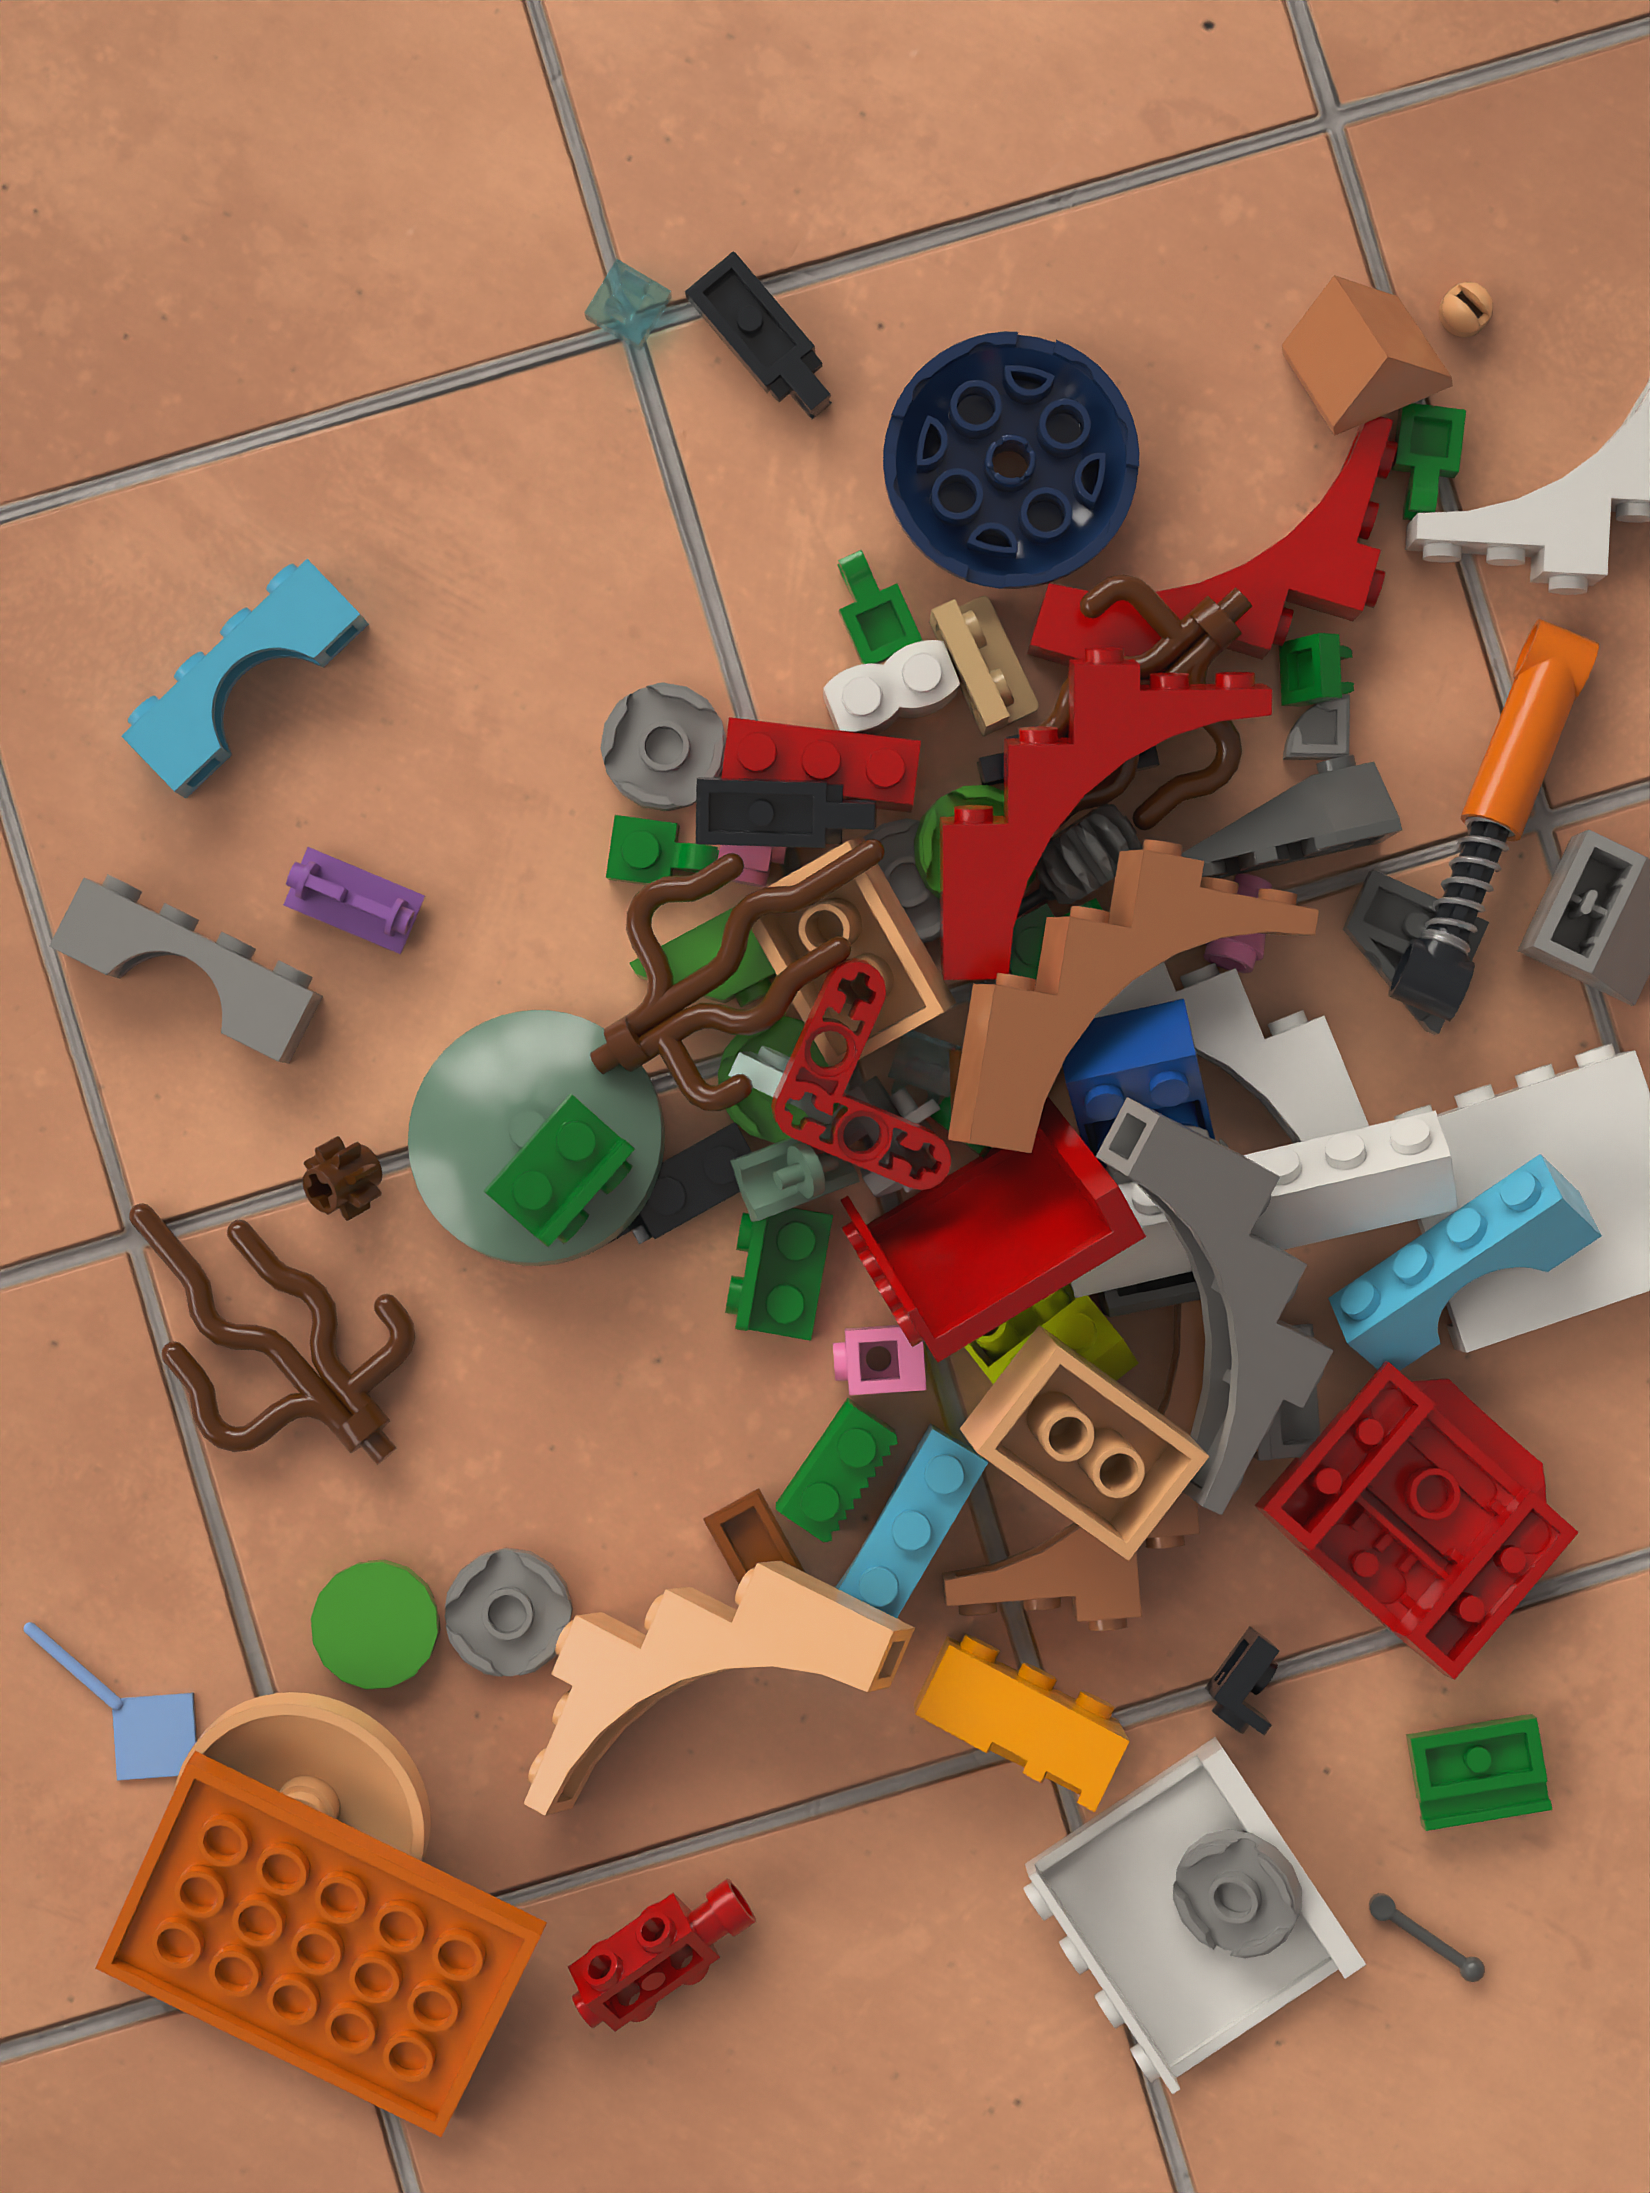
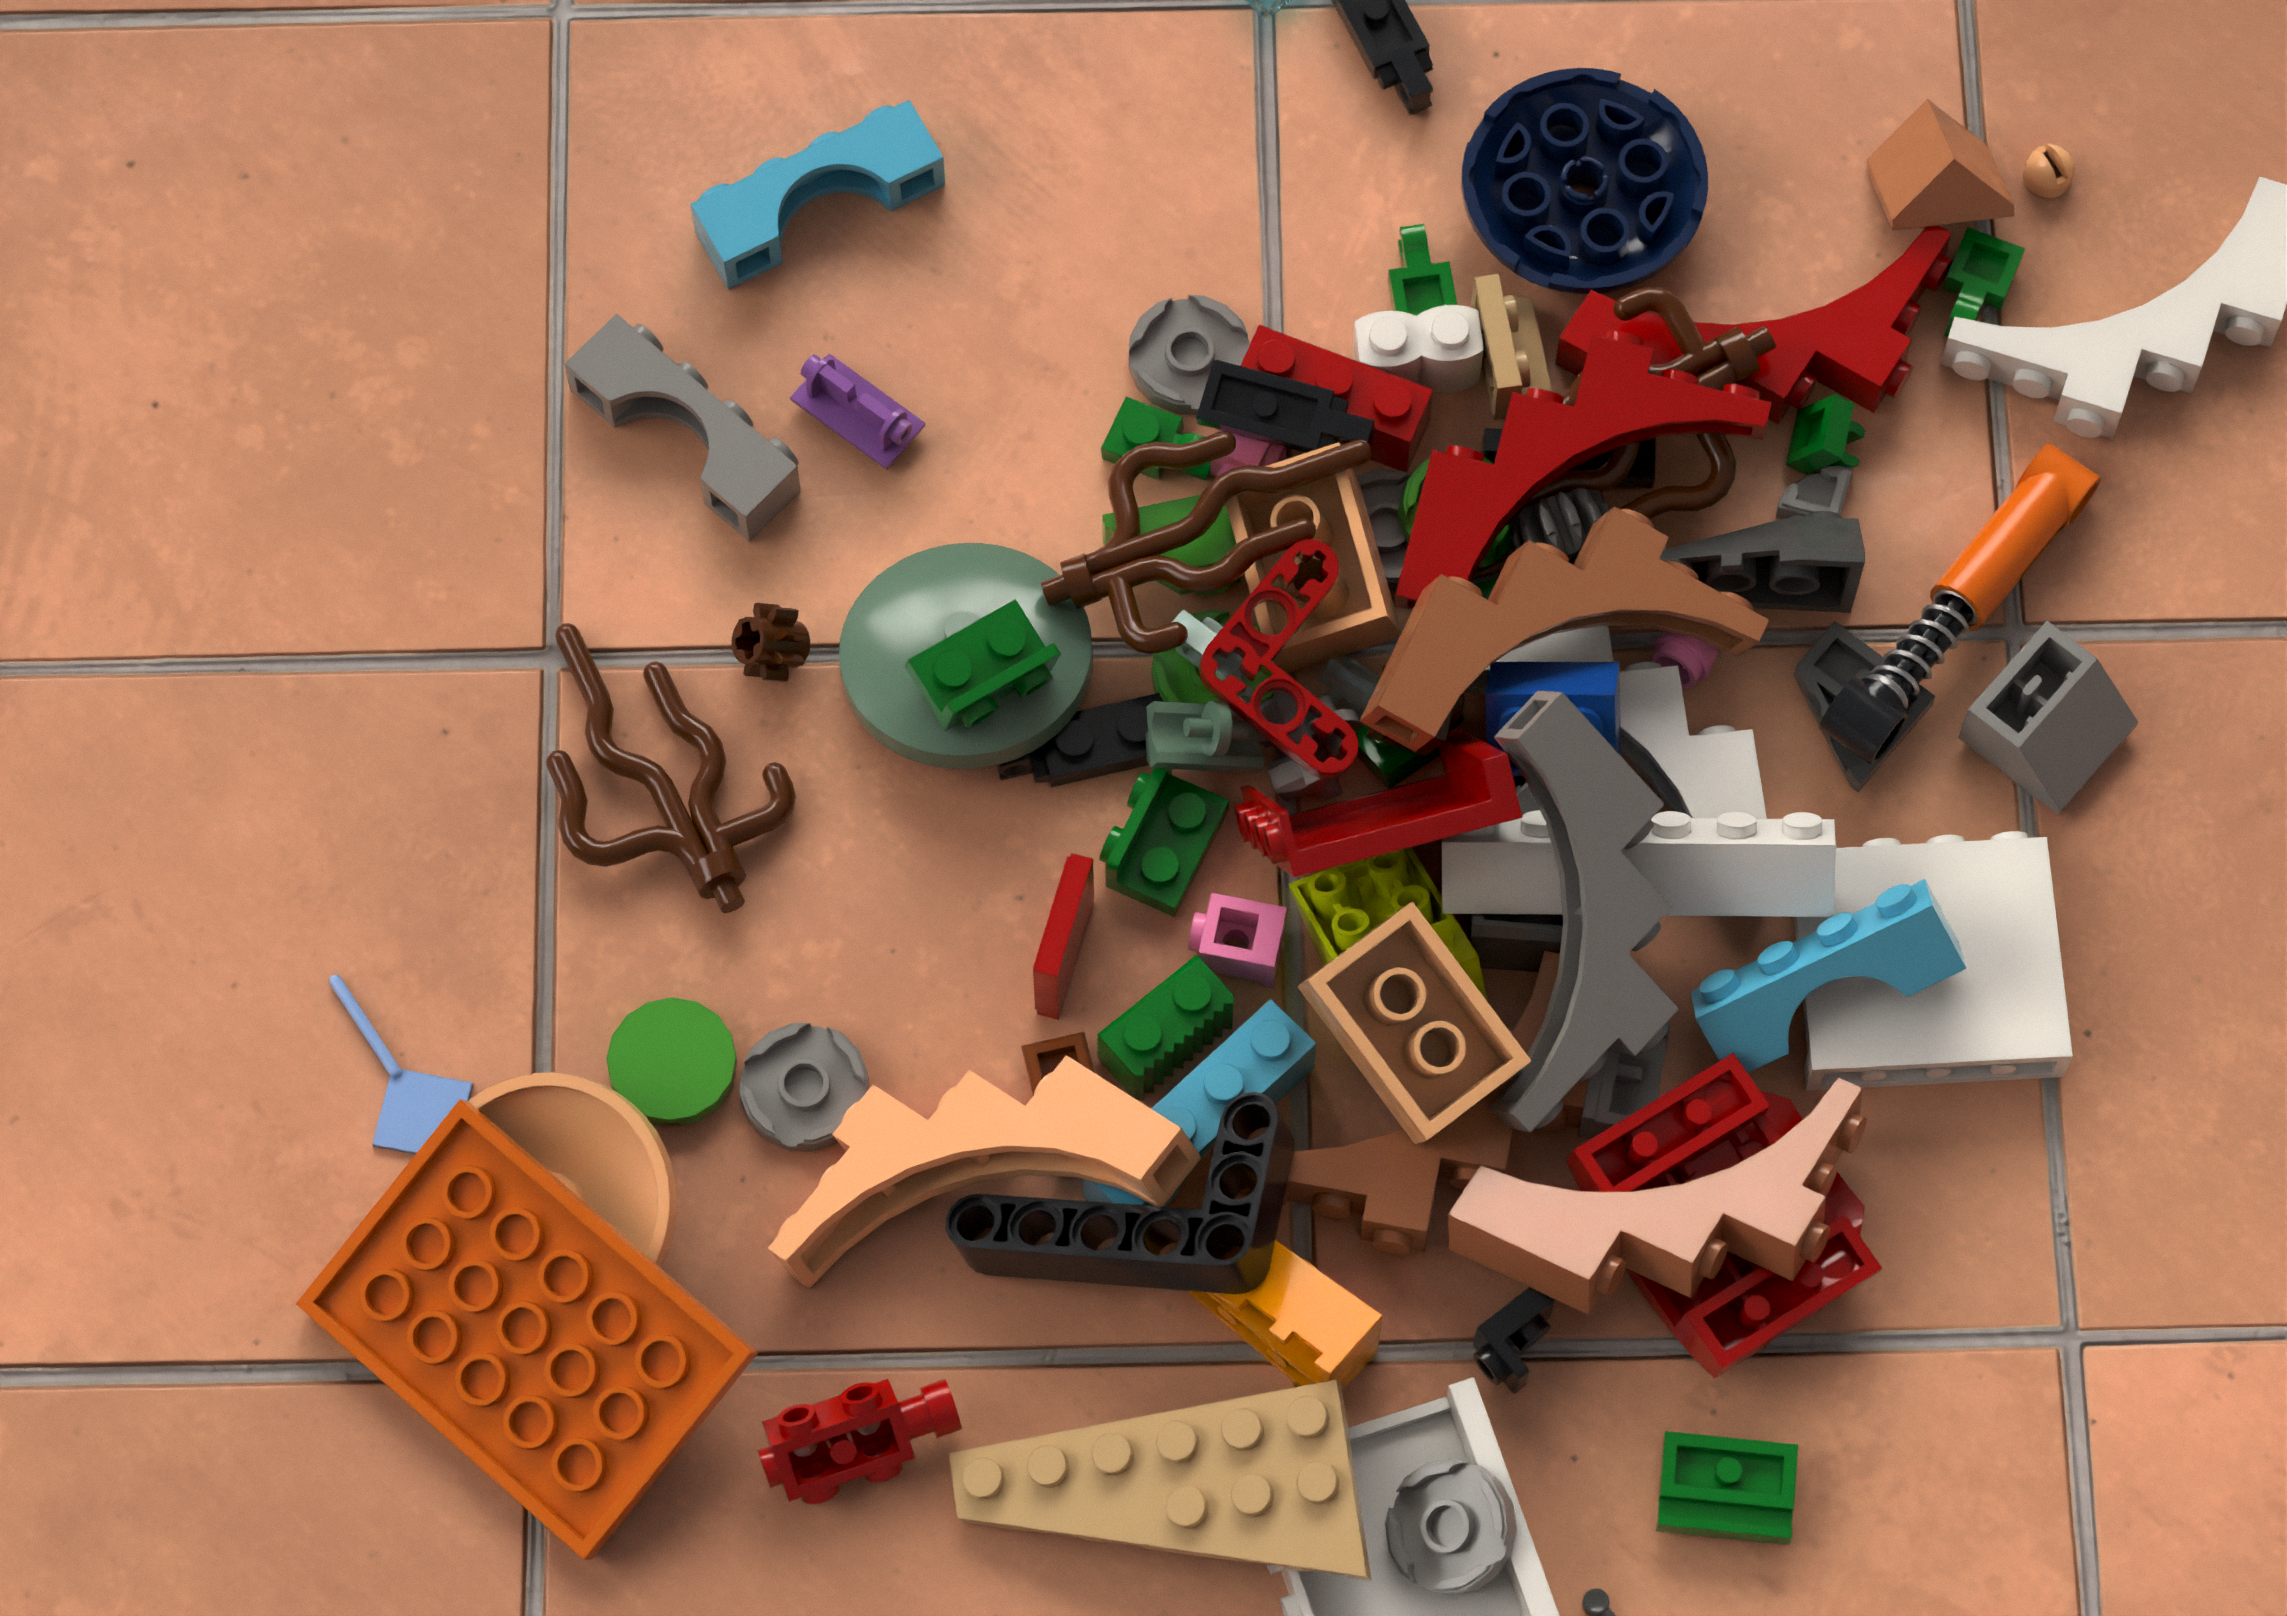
camera: 15 degrees right, 20 degrees down
none -> black beam [945,1092,1294,1294]
none -> tan wing [949,1380,1372,1581]
none -> red tile [1033,853,1094,1020]
none -> arch [1448,1077,1867,1315]

